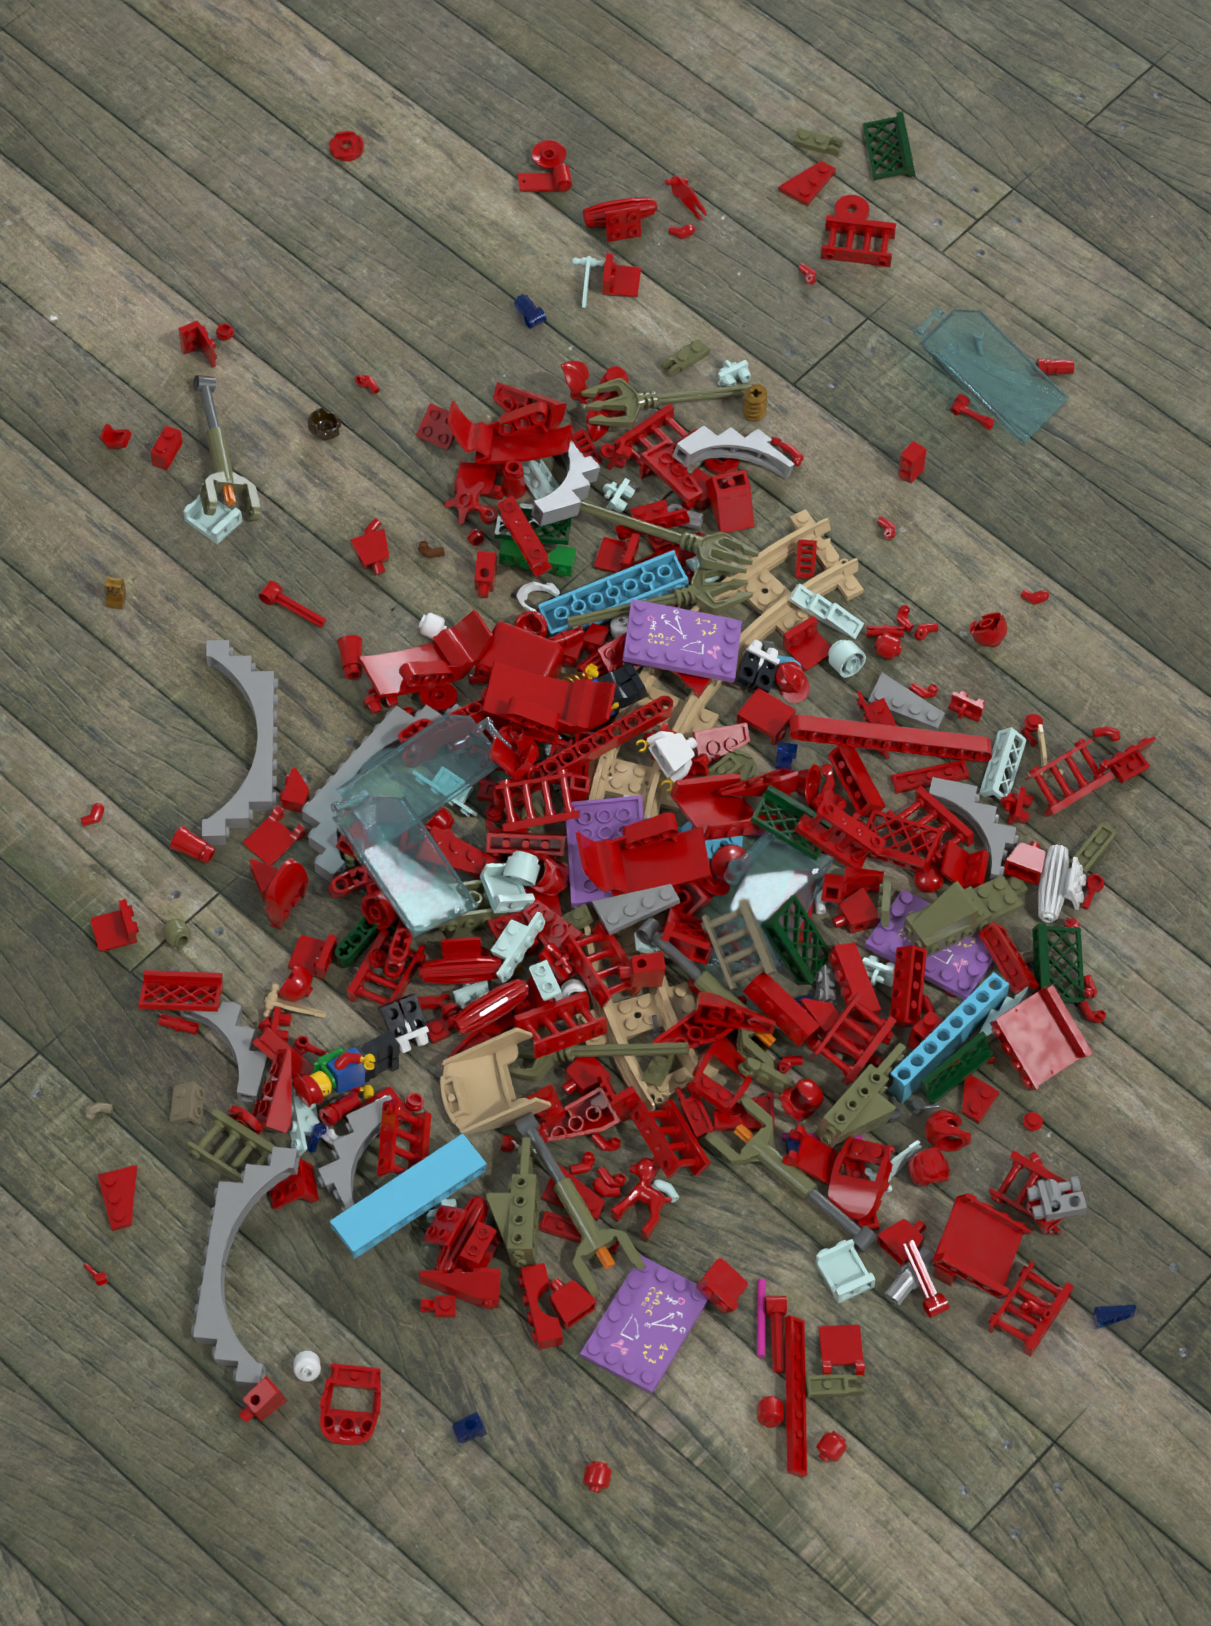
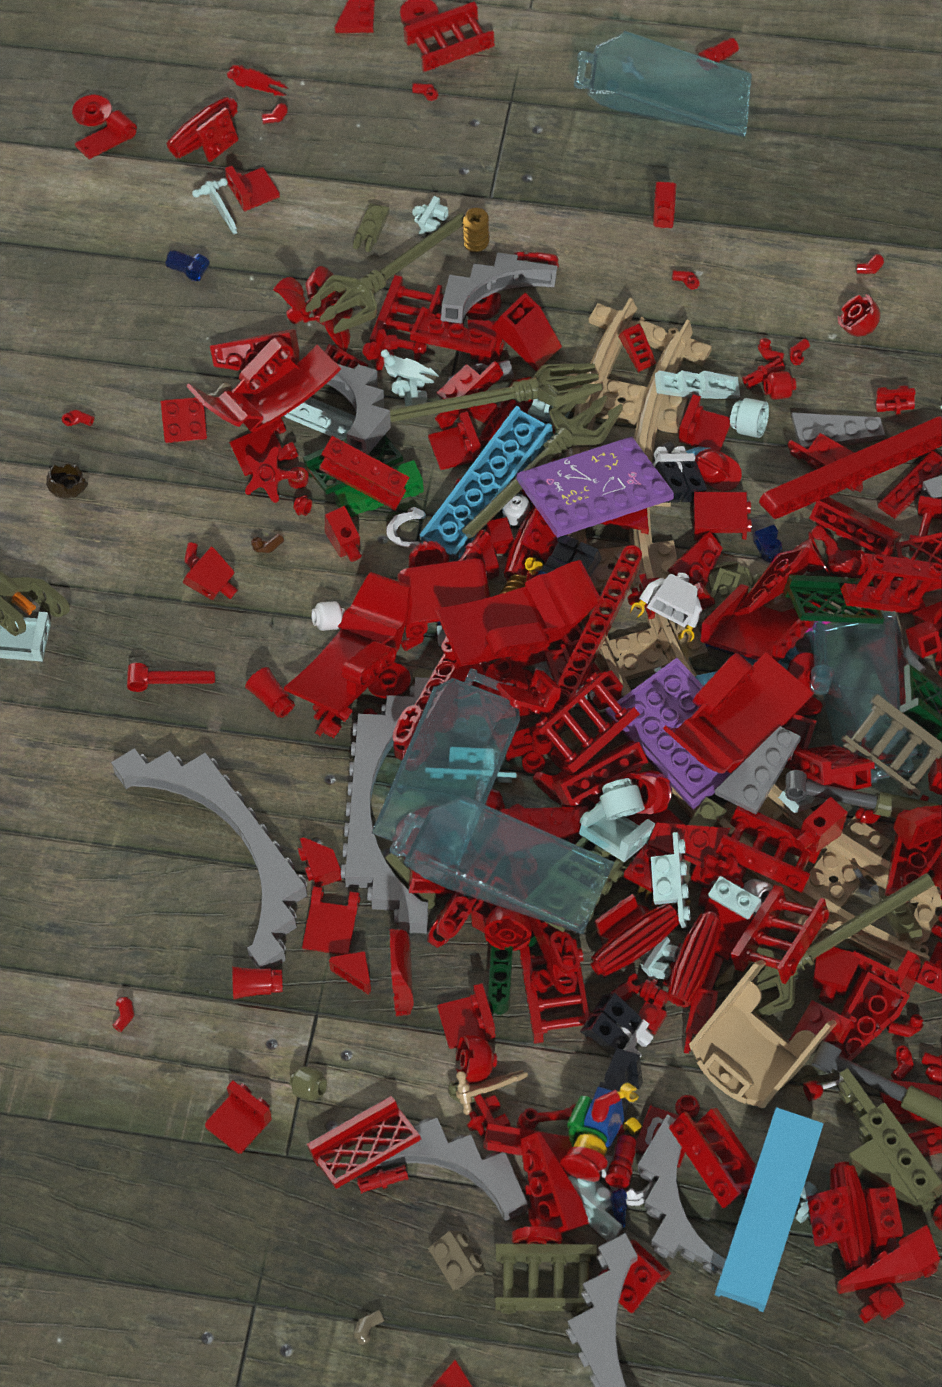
camera: 30 degrees left, 0 degrees up
red plant [502,460,527,499] -> none
red arm [909,682,938,699] -> none
red brick [950,394,995,430] -> none
none -> light aqua piece [381,350,439,383]

